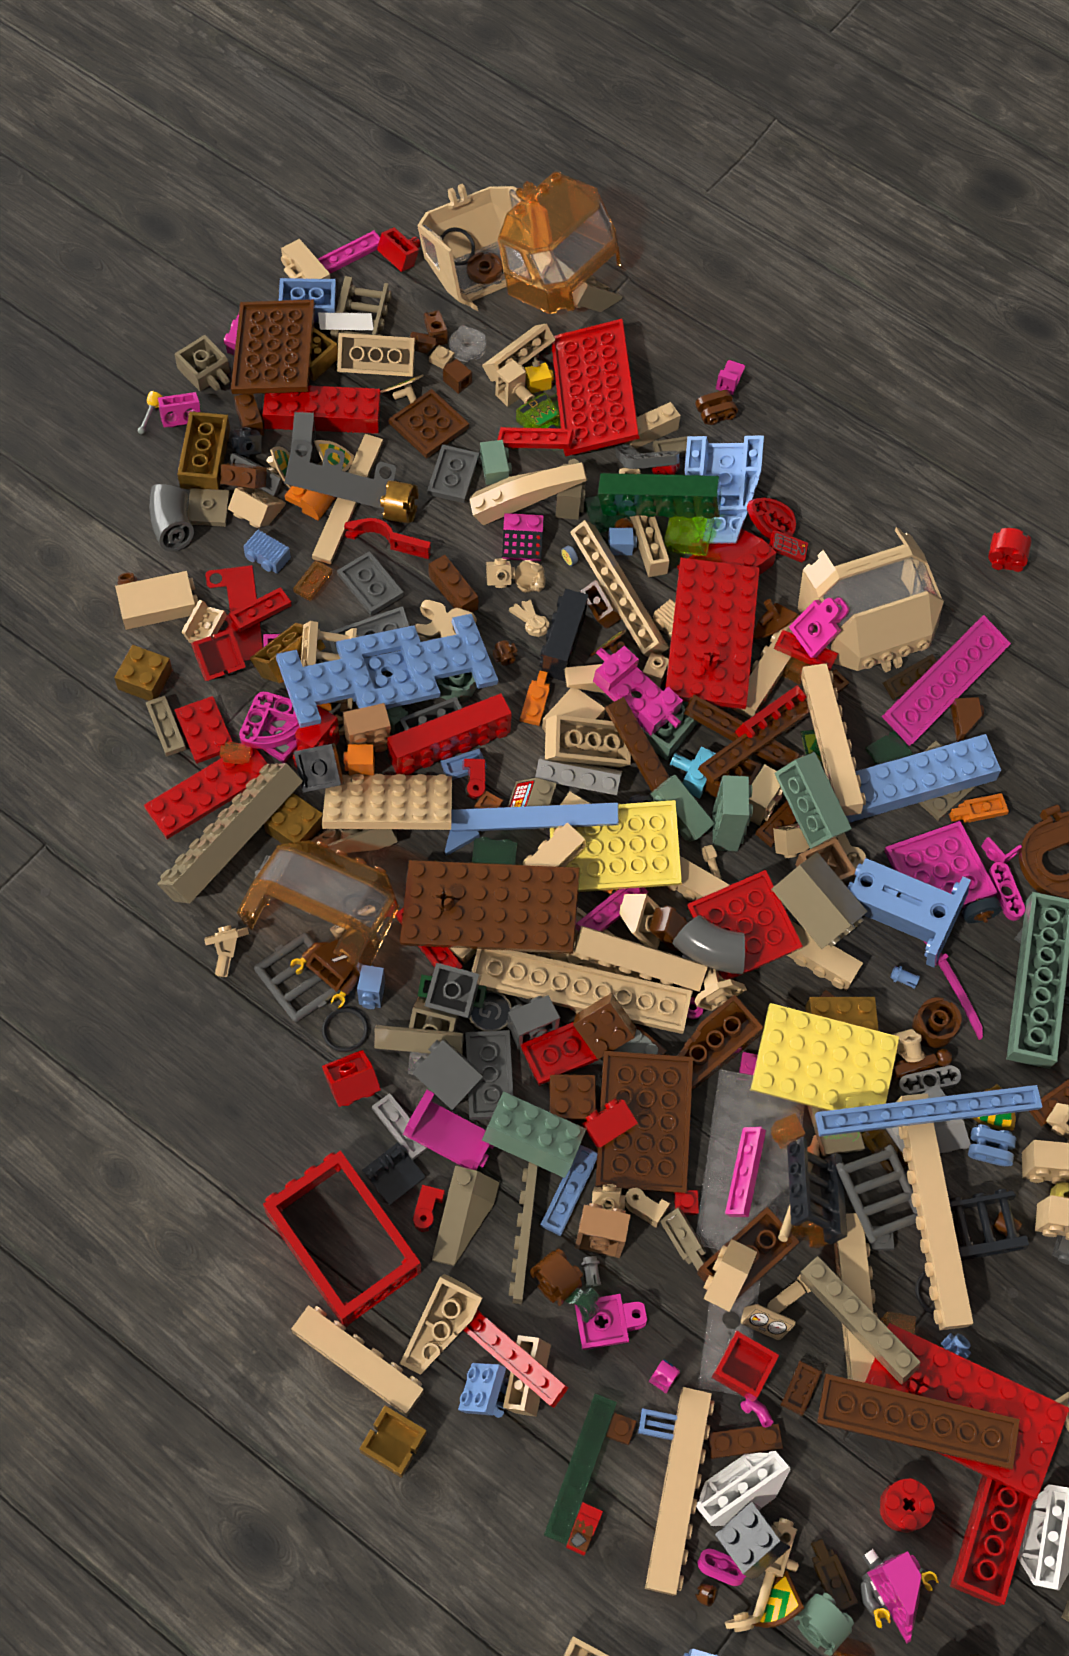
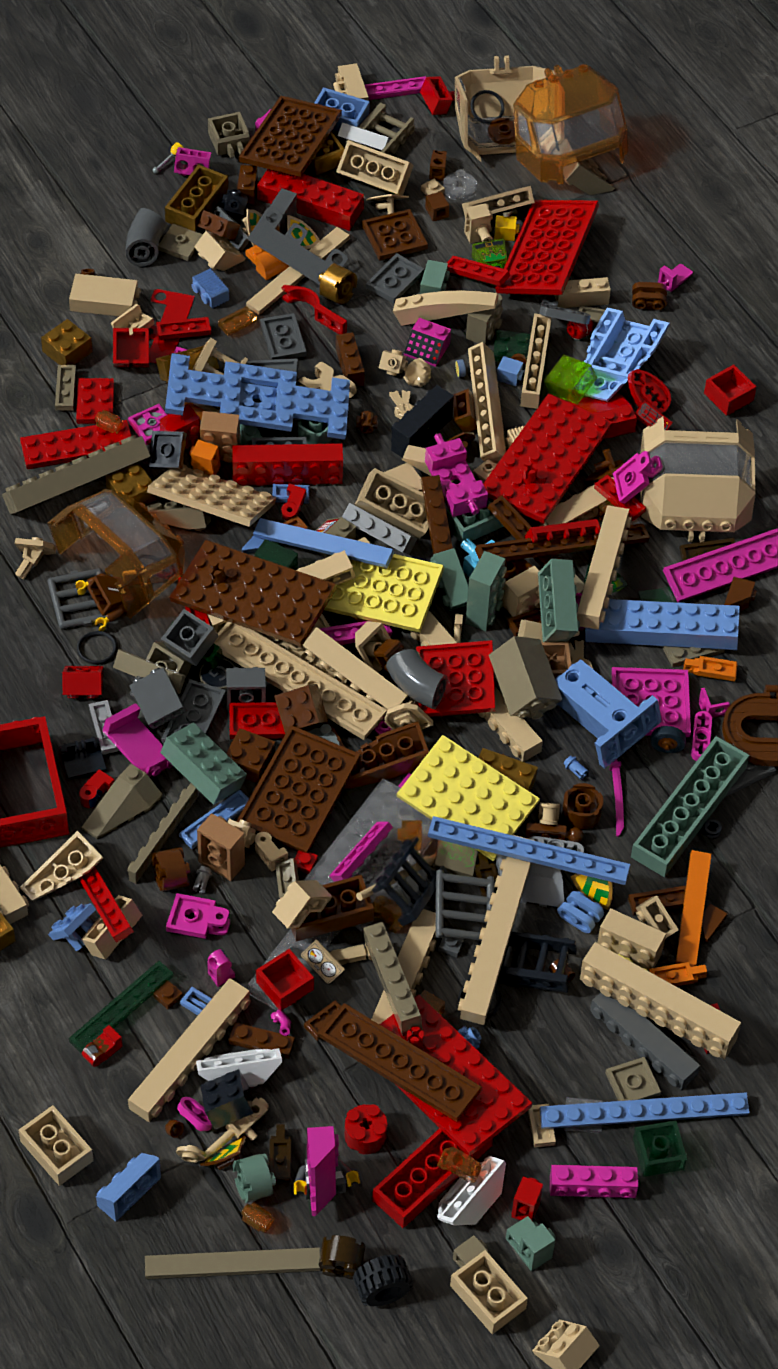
camera: 25 degrees right, 10 degrees down
dark pink beam [239,691,300,749] -> none
medium blue brick [357,965,385,1009] -> none
reddish brown bracket [410,332,436,353] -> none
orange hinge [520,671,550,726] -> none
clear green piece [564,1286,600,1323] -> none
red brick [582,1098,638,1148] -> none
dark green brick [598,473,721,519] -> none
none -> clear orange leg [437,1147,483,1183]
none -> red piece [704,365,756,416]

